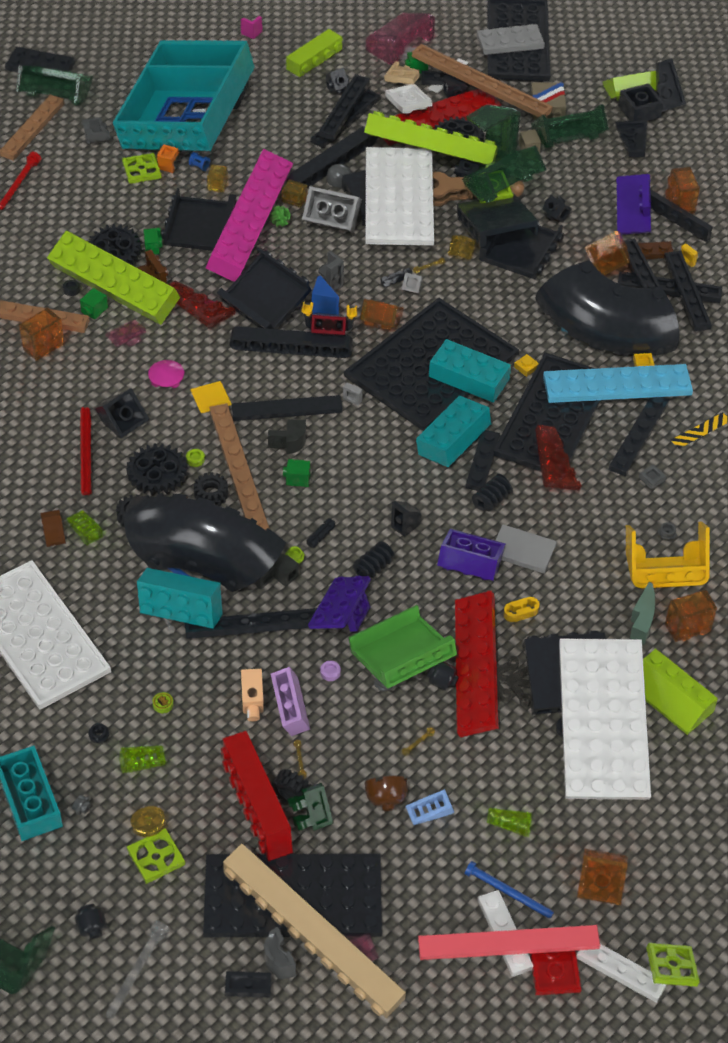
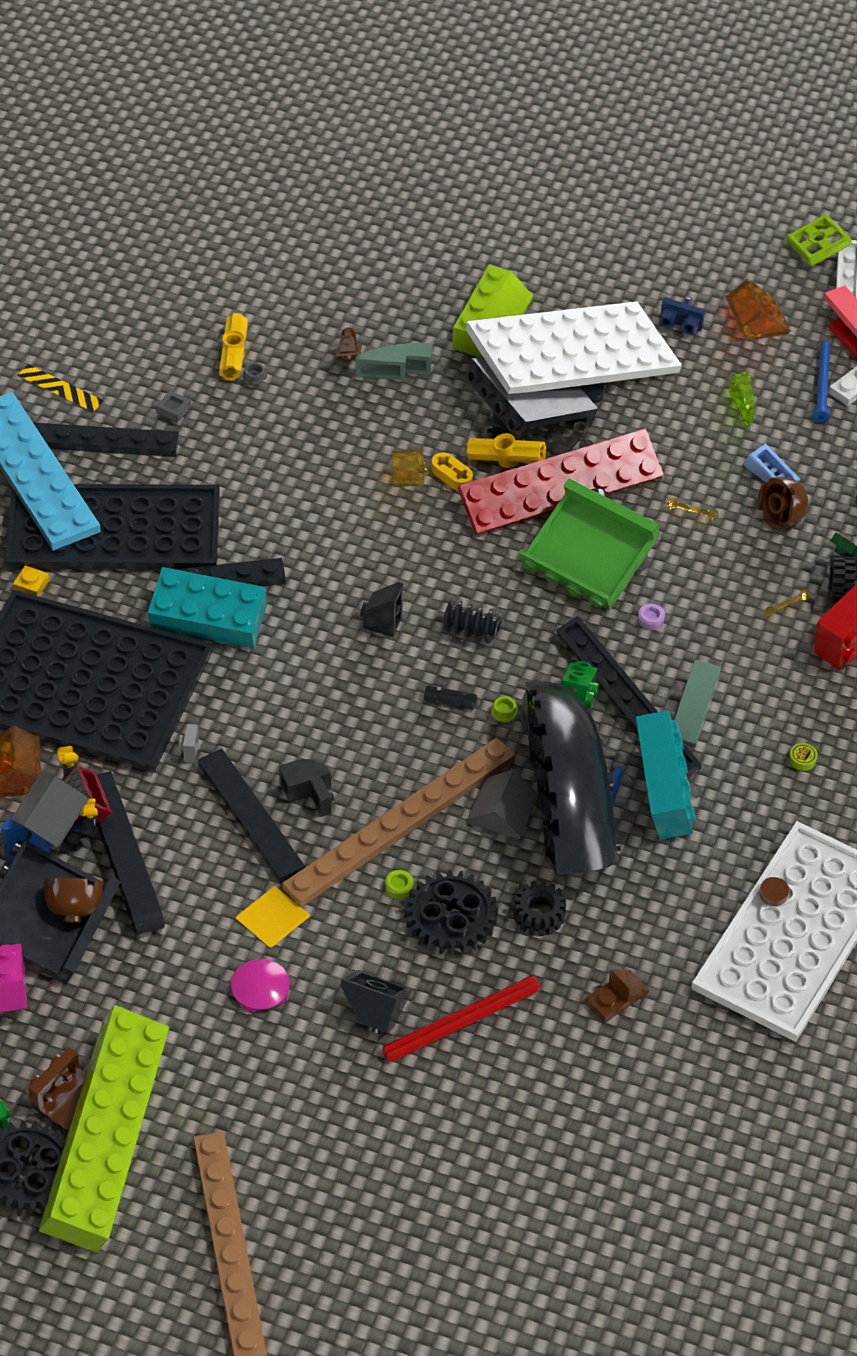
camera: 115 degrees left, 0 degrees up
clear orange brick [19,307,65,361] -> none
black tile [63,280,81,296] -> none
clear neon green slope [66,510,103,546] -> none
green brick [80,288,108,320] -> none
clear pink piece [105,319,146,347] -> none
clear red wing [168,280,235,328] -> none
black tyre [194,472,228,506] -> none
light nougat torso [241,669,264,721] -> none
lavender brick [271,667,310,736] -> none
green brick [283,459,311,487] -> none
dark purple bracket [308,576,371,631] -> none
teal brick [429,339,511,403] -> none
dark purple slope [437,529,506,580] -> none
black piece [472,473,513,511] -> none
light grey tile [495,524,557,574] -> none
clear red wing [535,425,582,491] -> none
yellow windscreen [626,521,710,588] -> none
clear orange brick [665,590,717,642] -> none
none -> dark grey slope [11,771,89,848]
none -> reddish brown cylinder [44,878,103,923]
none -> yellow piece [219,313,248,381]
none -> reddish brown hinge [336,327,362,360]
none -> clear yellow brick [392,450,429,487]
none -> yellow piece [467,434,546,468]
none -> green bracket [561,661,599,709]
none -> dark blue hips [660,296,706,335]
none -> sand green slope [675,659,721,747]
none -> reddish brown tile [759,877,789,906]

